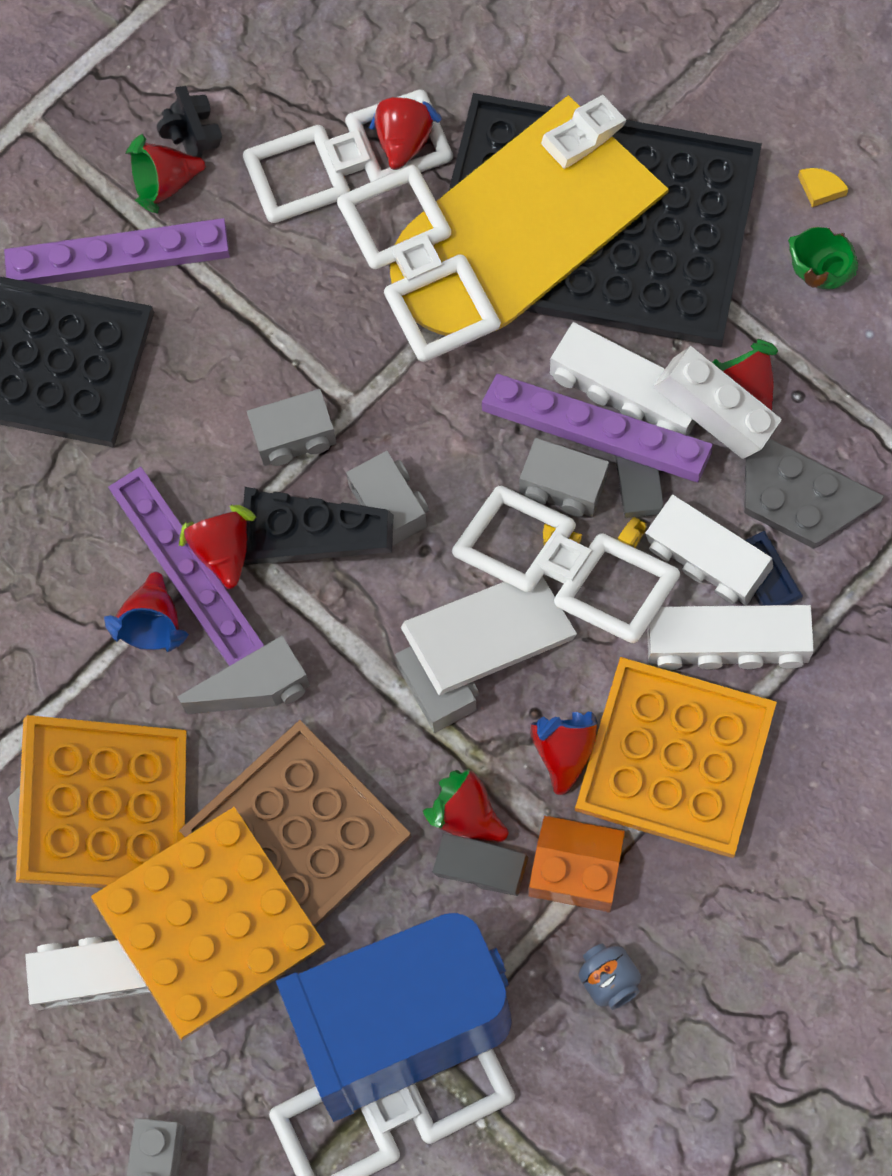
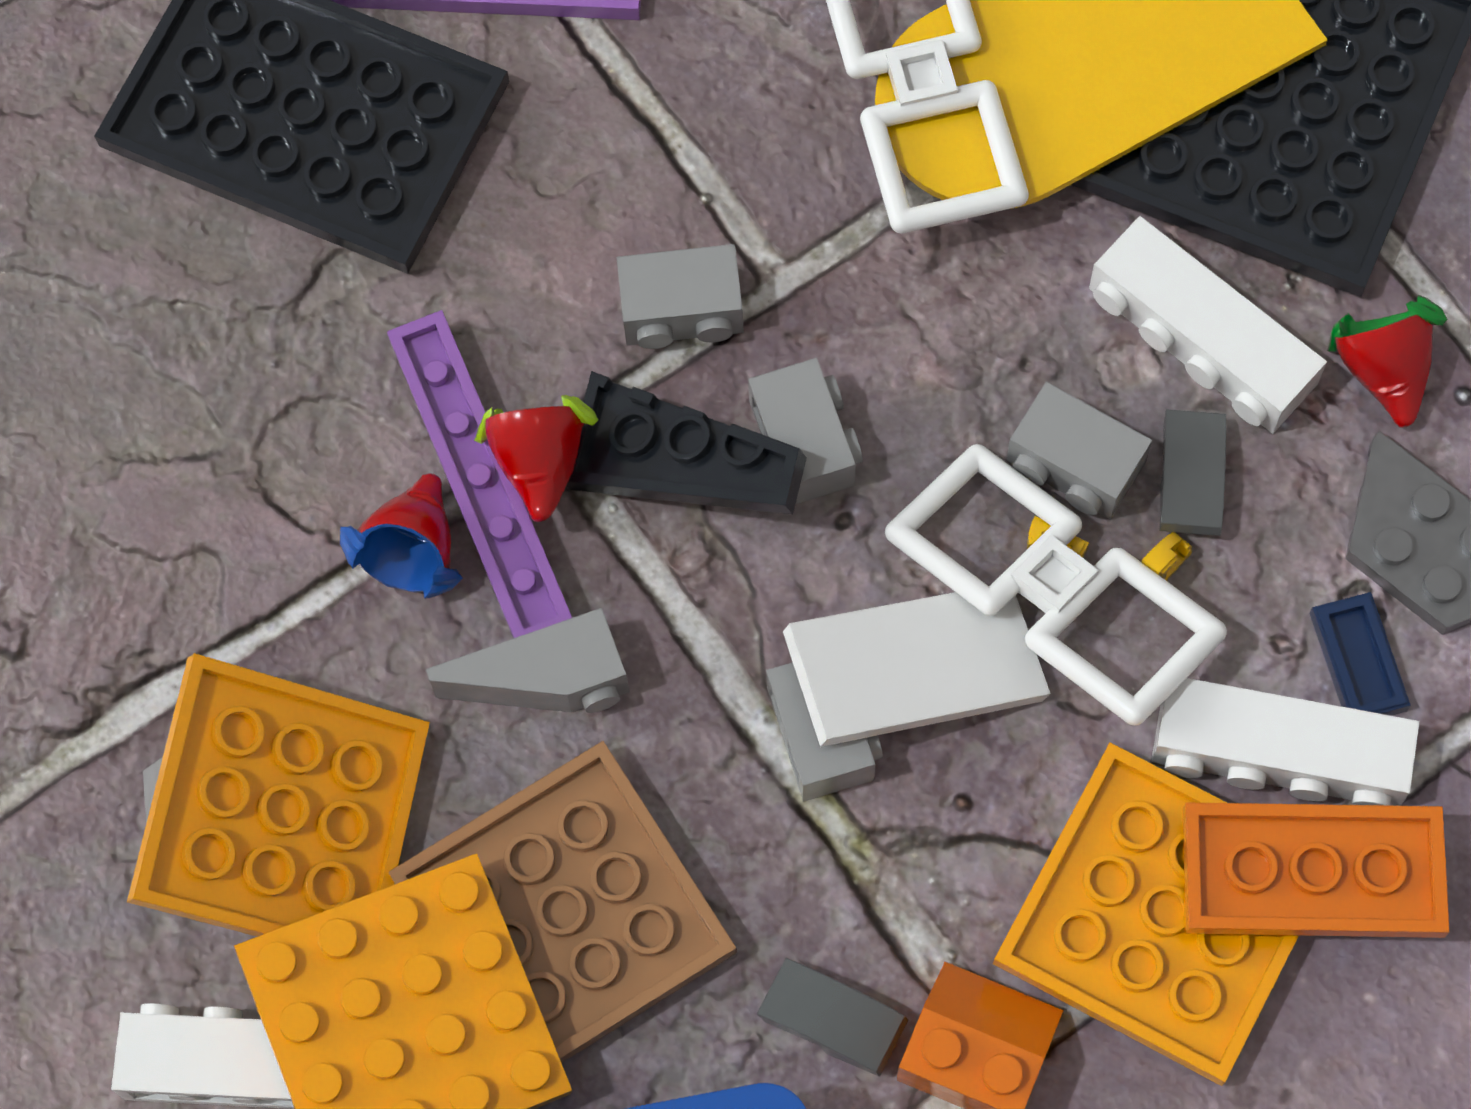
camera: 10 degrees right, 0 degrees up
red hat [423,769,509,842] -> none
medium lavender plate [482,374,713,483] -> none
red hat [530,711,598,795] -> none
white brick [645,494,773,606] -> none
white brick [653,346,782,459] -> none
none -> orange plate [1183,802,1449,938]

